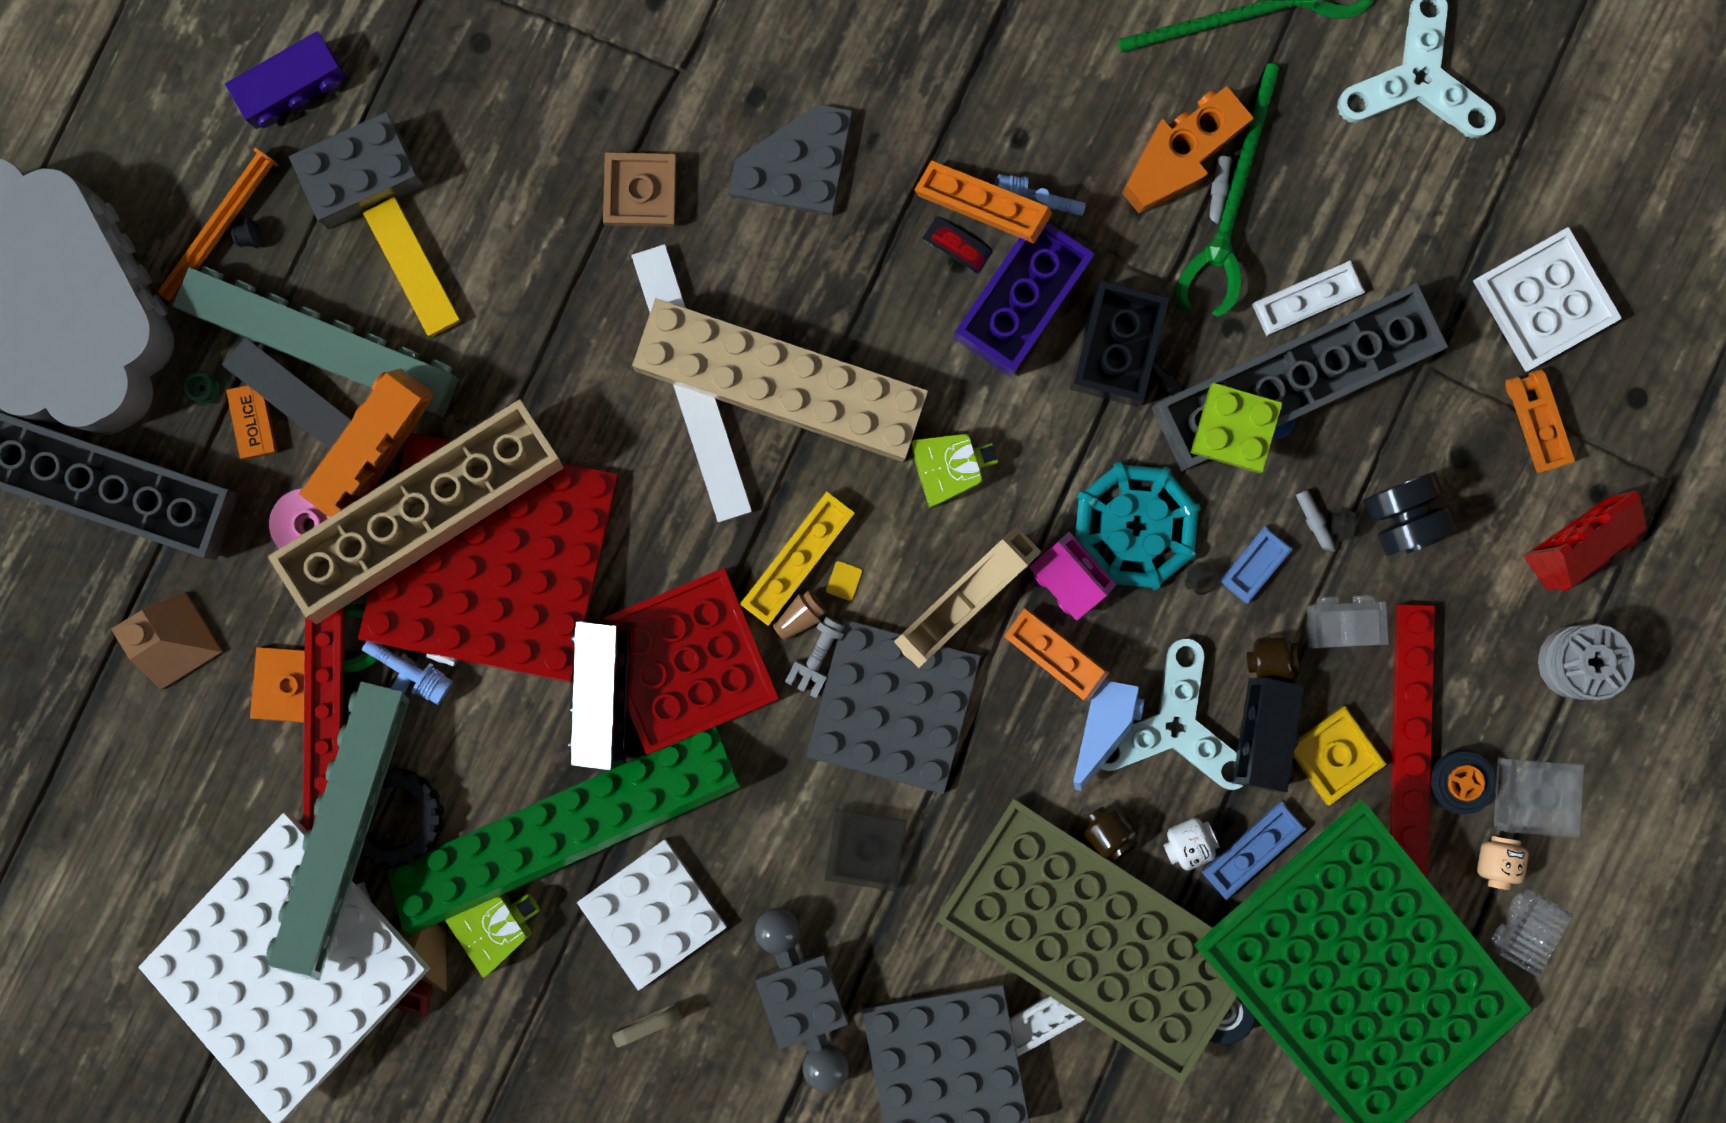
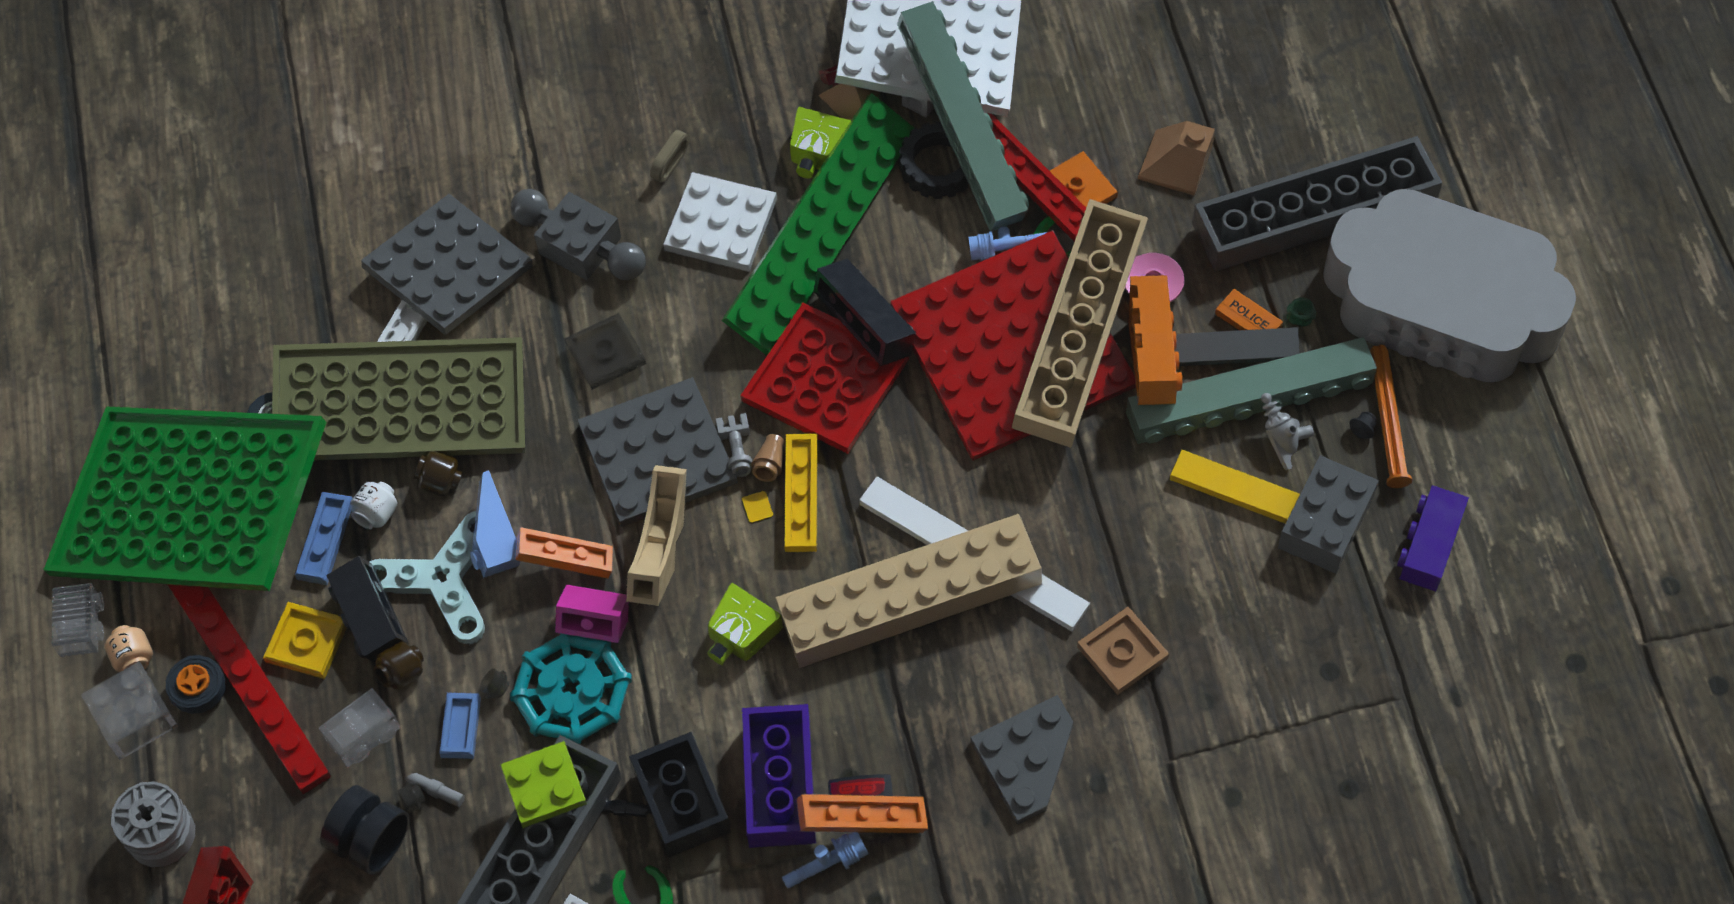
camera: 150 degrees right, 25 degrees down
none -> light grey piece [1261,393,1314,470]

